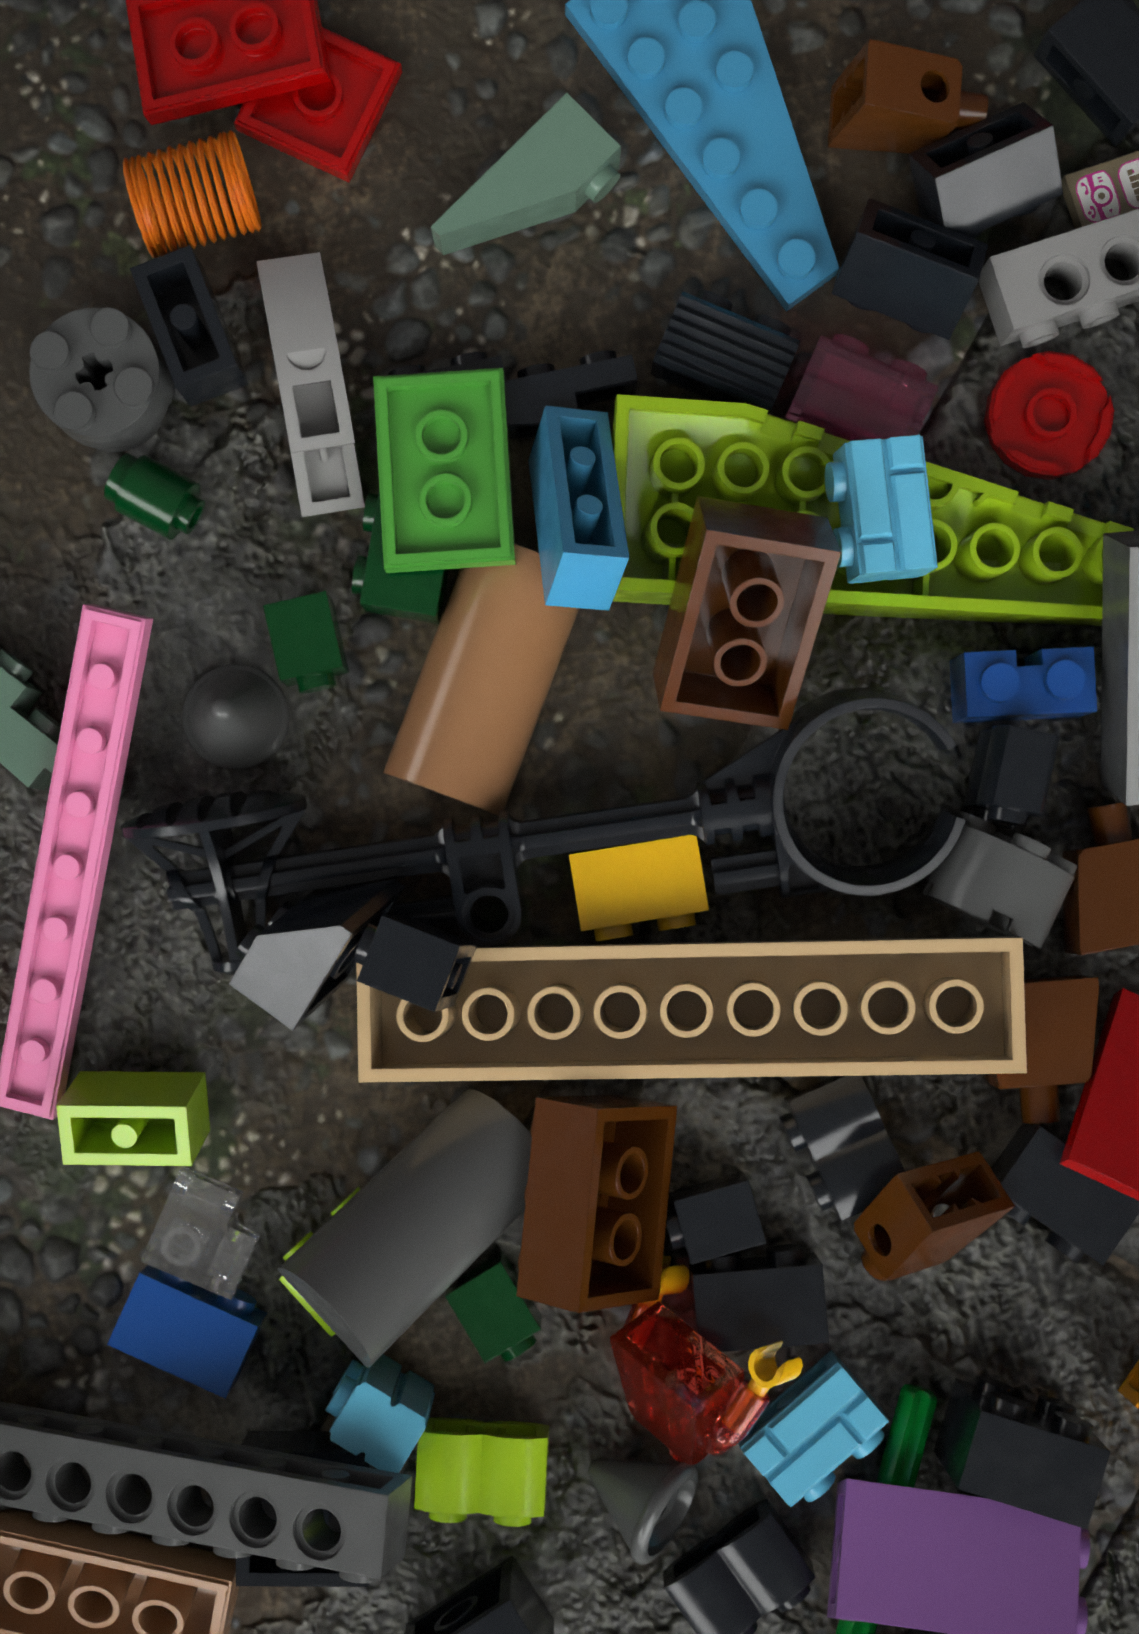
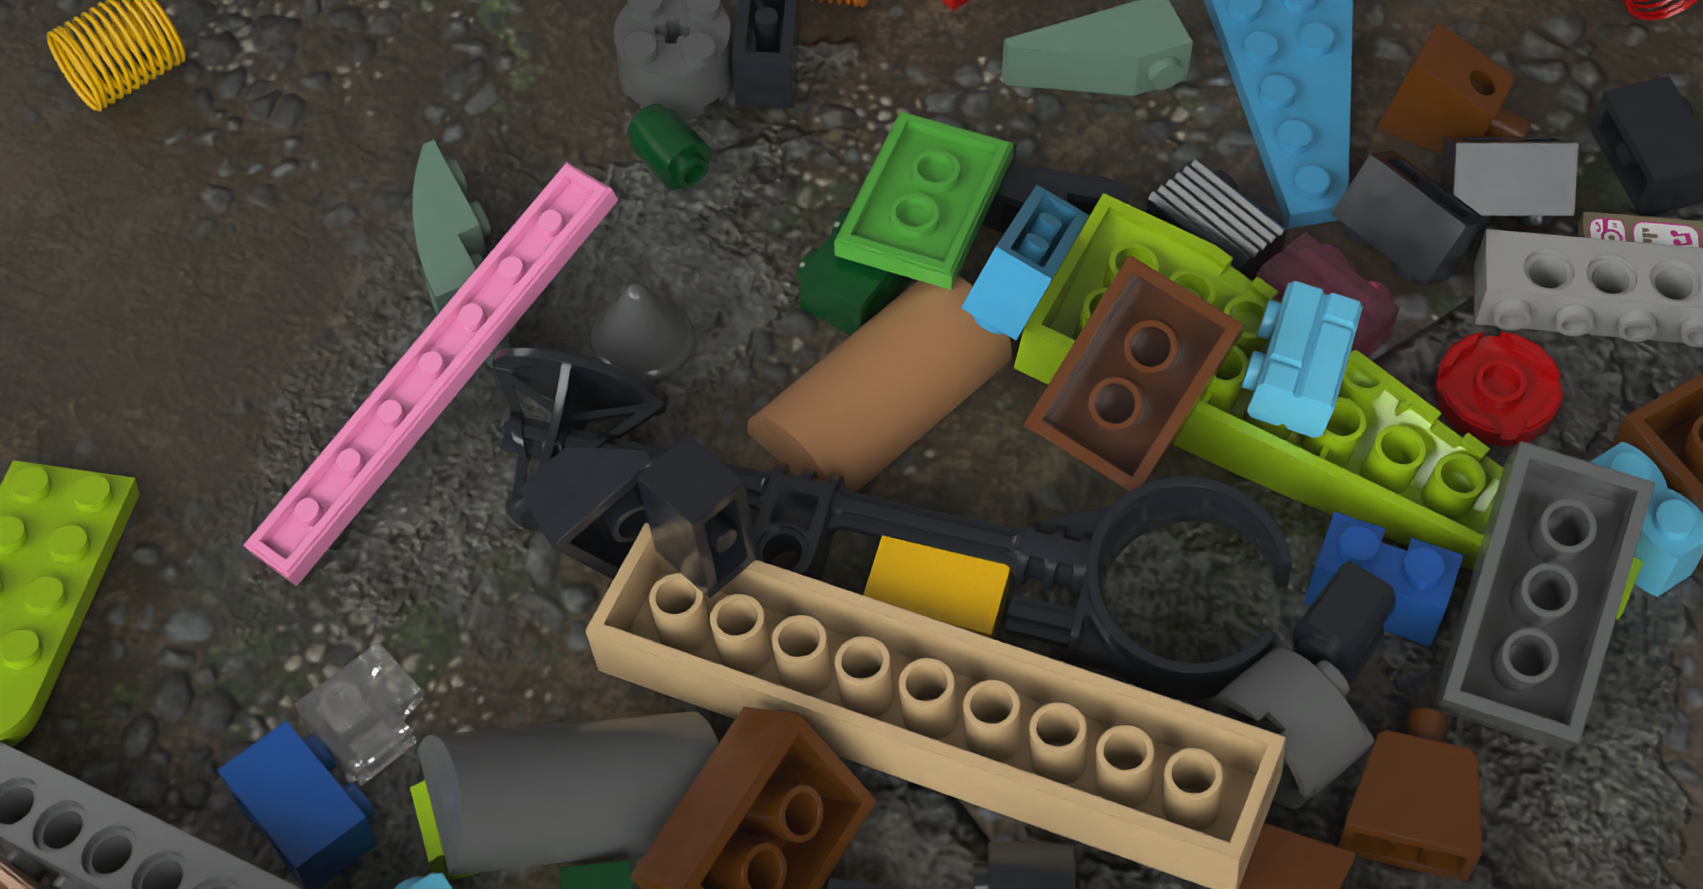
camera: 30 degrees right, 30 degrees down
lime brick [56,1071,210,1166] -> none
light grey slope [256,252,365,517] -> none
dark green brick [263,591,350,694] -> none

